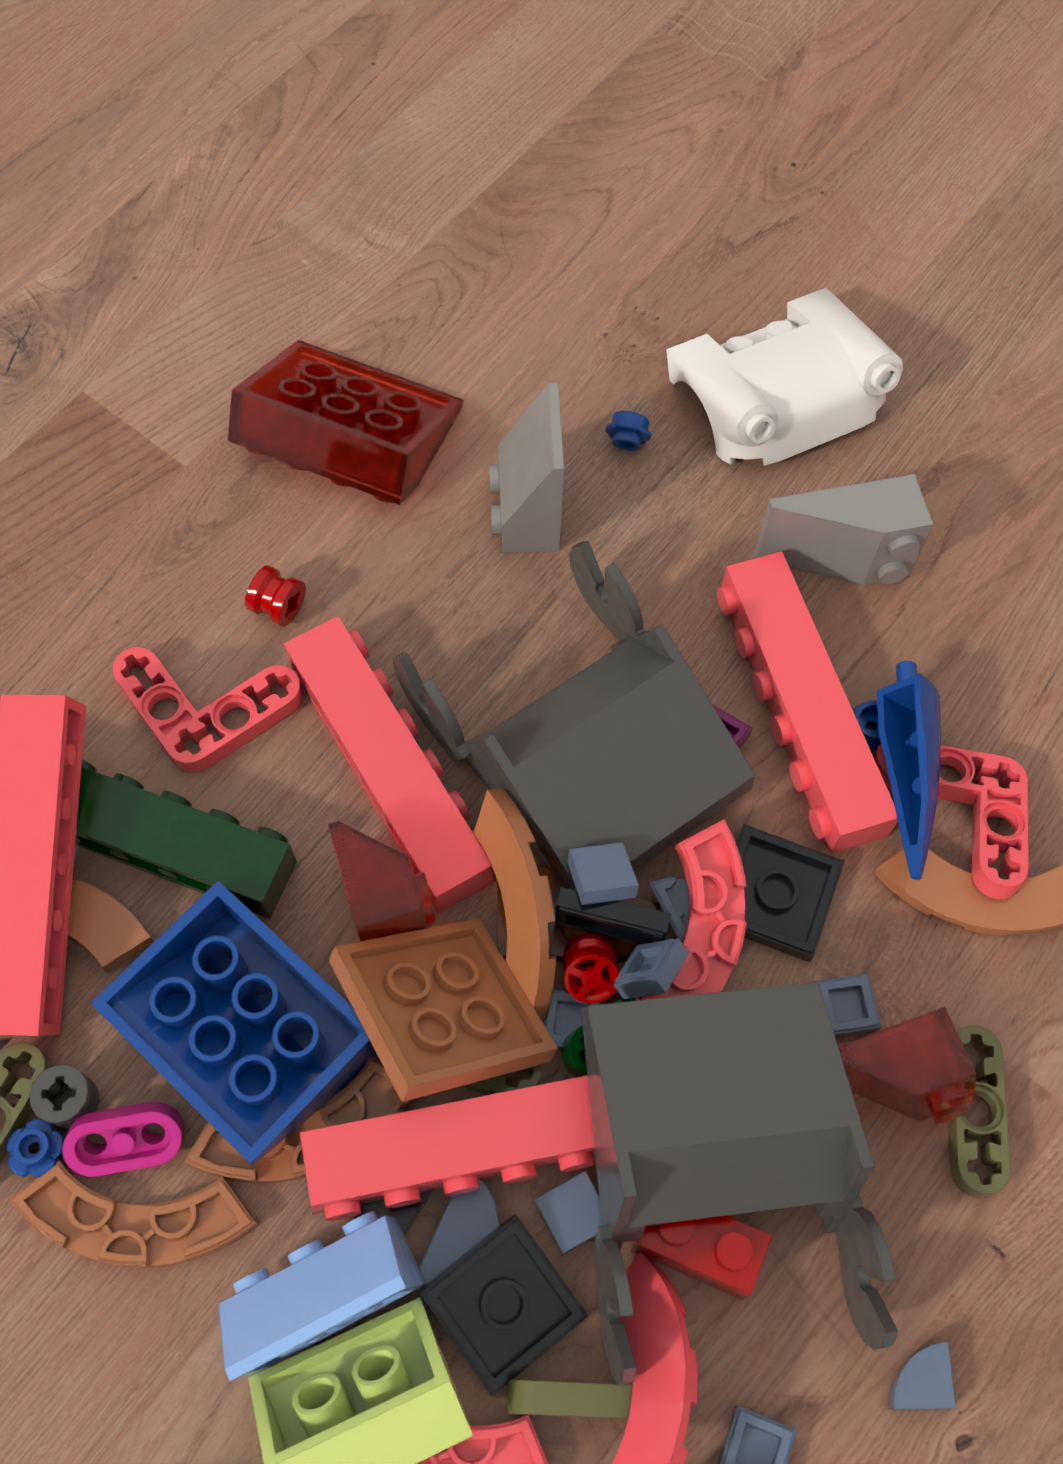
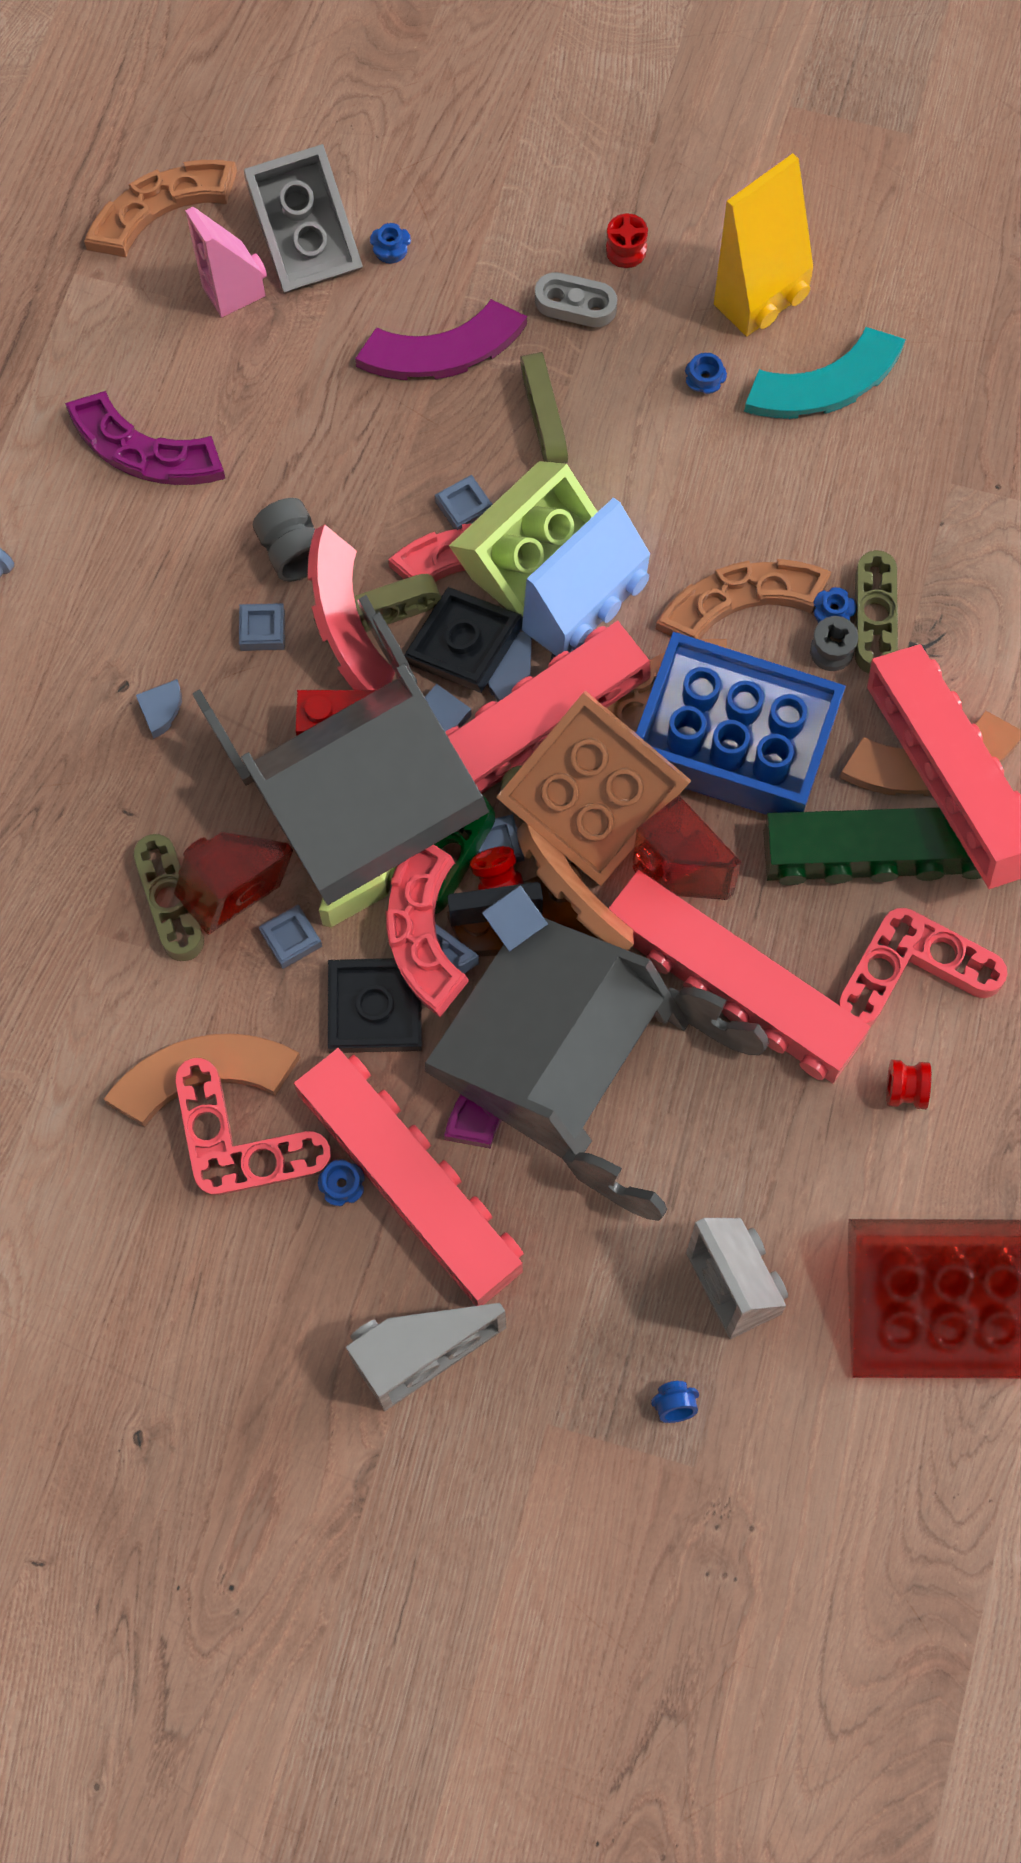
camera: 160 degrees right, 5 degrees up
dark pink plate [63,1102,184,1177] -> none
sand blue tile [613,938,689,999] -> none
white piece [666,288,903,466] -> none
blue piece [877,661,941,880] -> none

